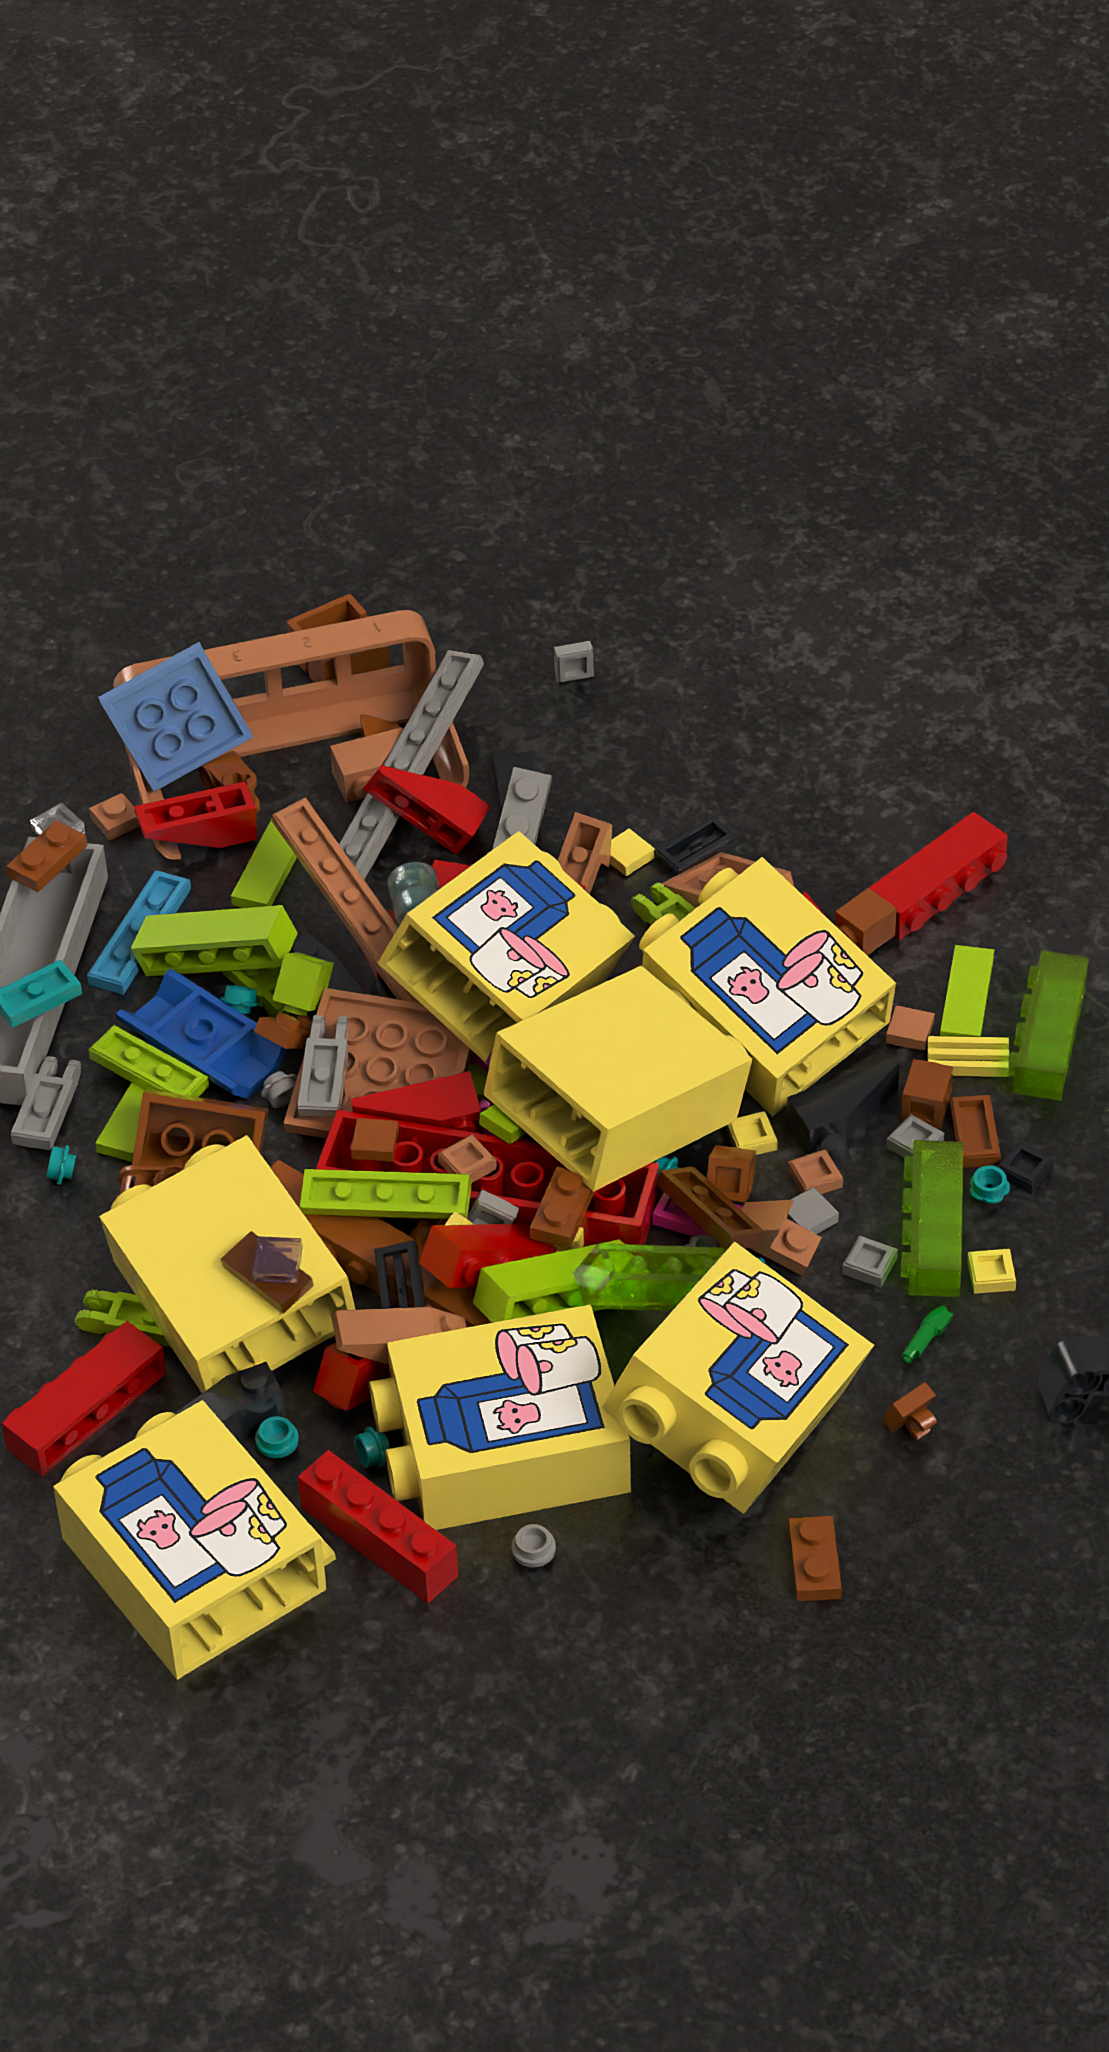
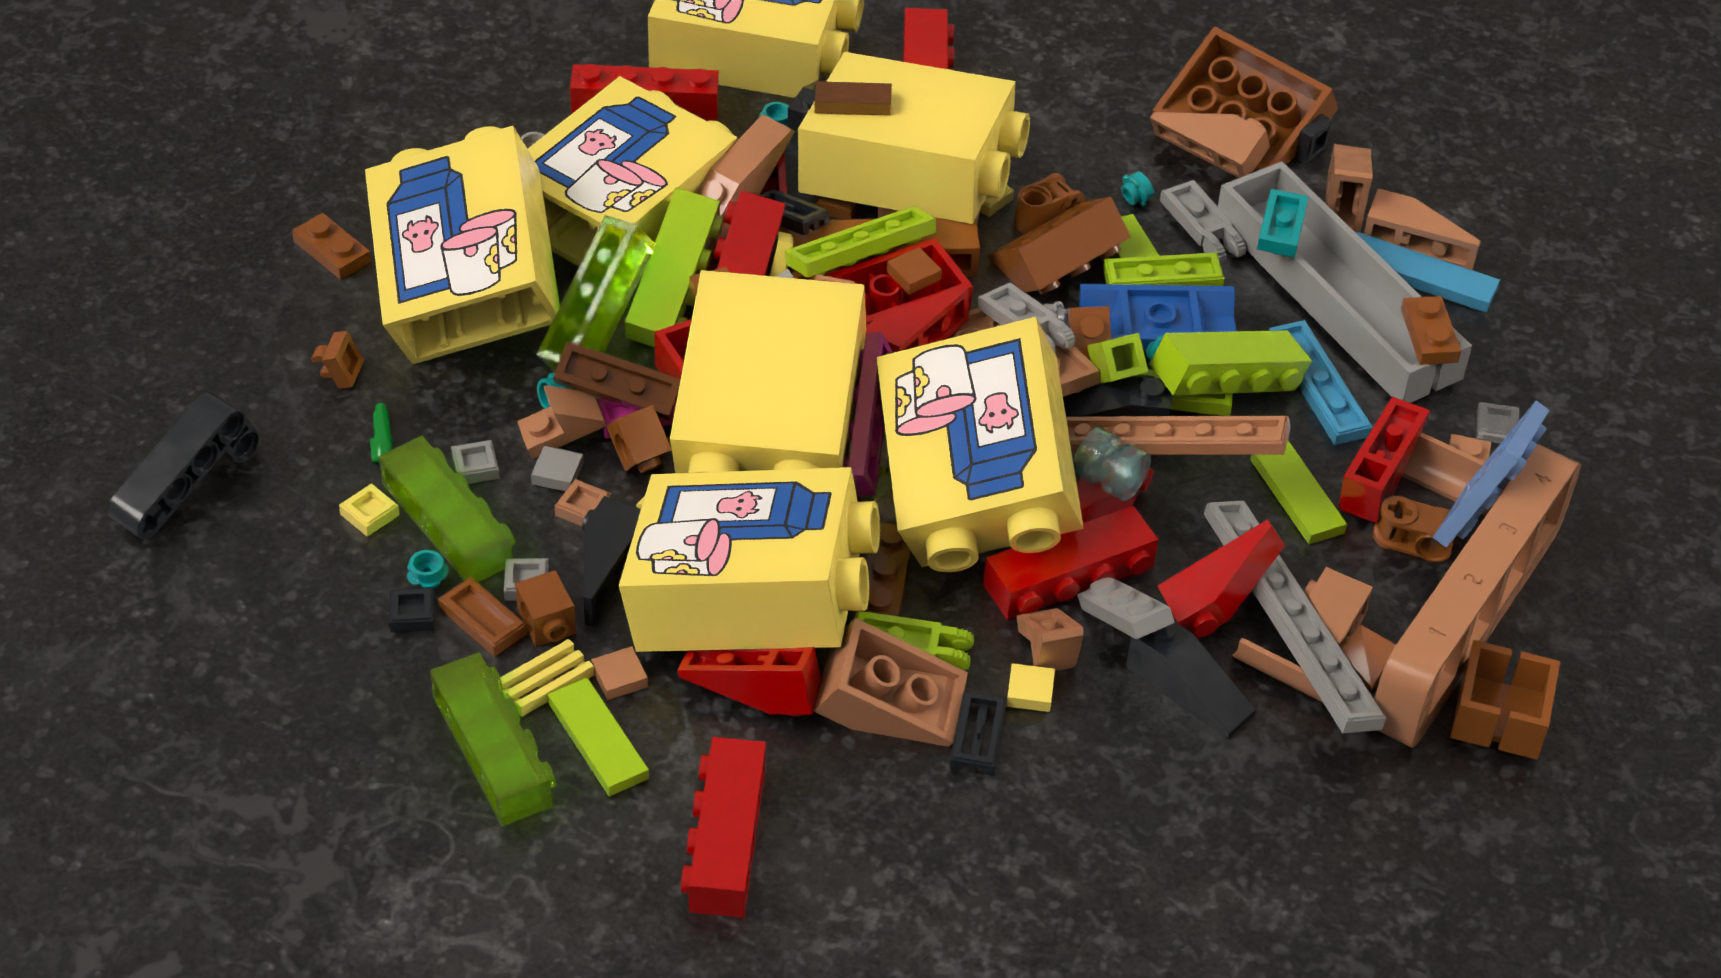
camera: 135 degrees right, 0 degrees up
tile [252,1236,303,1283] -> none
light grey tile [554,641,594,683] -> none
dark orange brick [835,888,897,955] -> none

